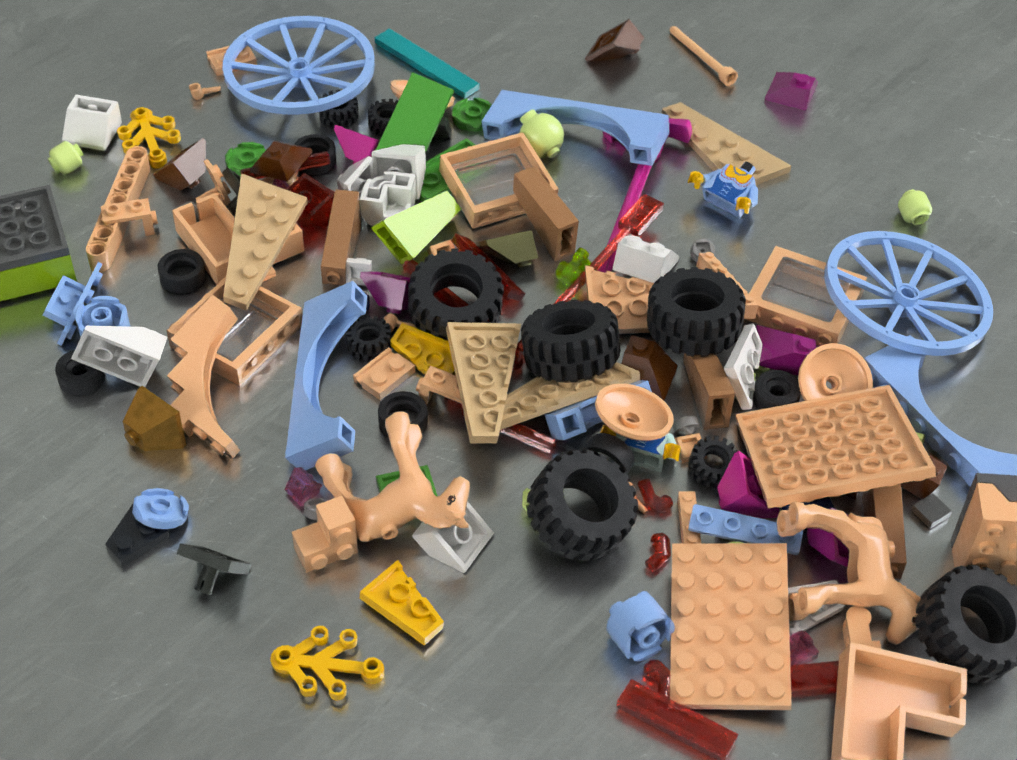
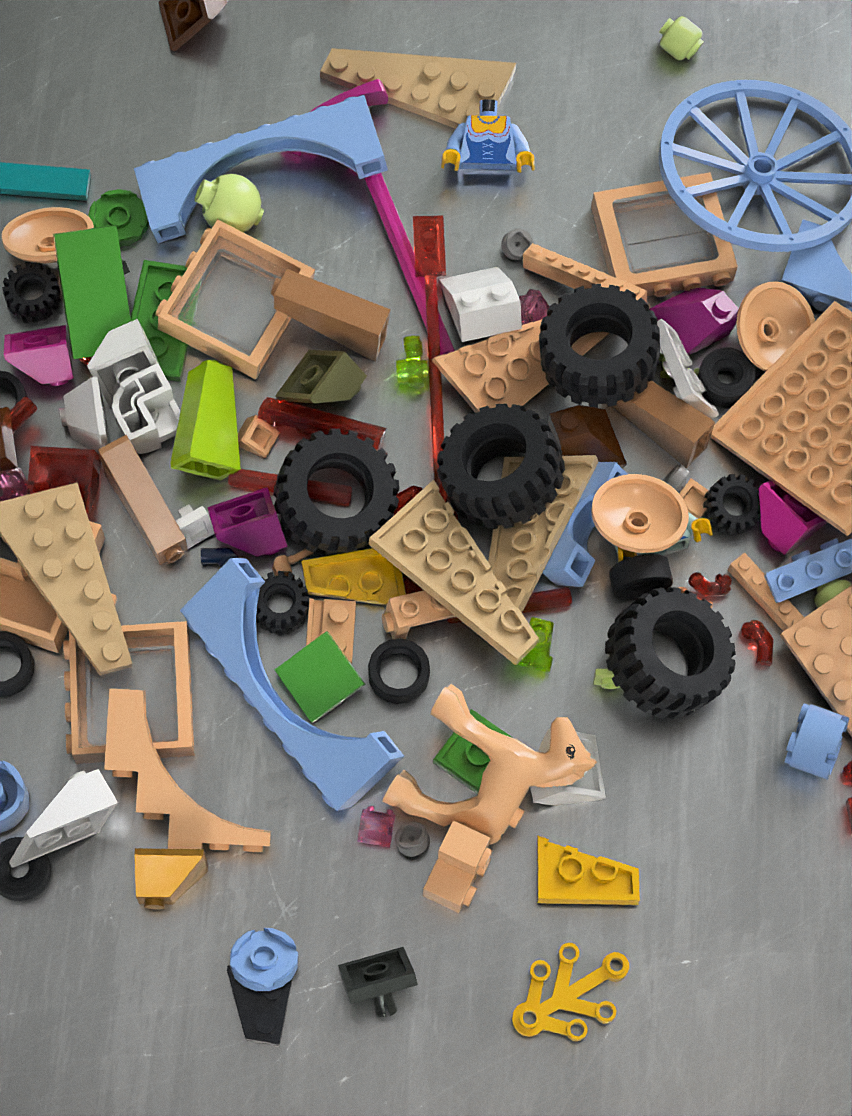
camera: 40 degrees left, 20 degrees up
none -> bright green tile [274,631,366,723]
none -> clear neon green plate [517,617,554,672]

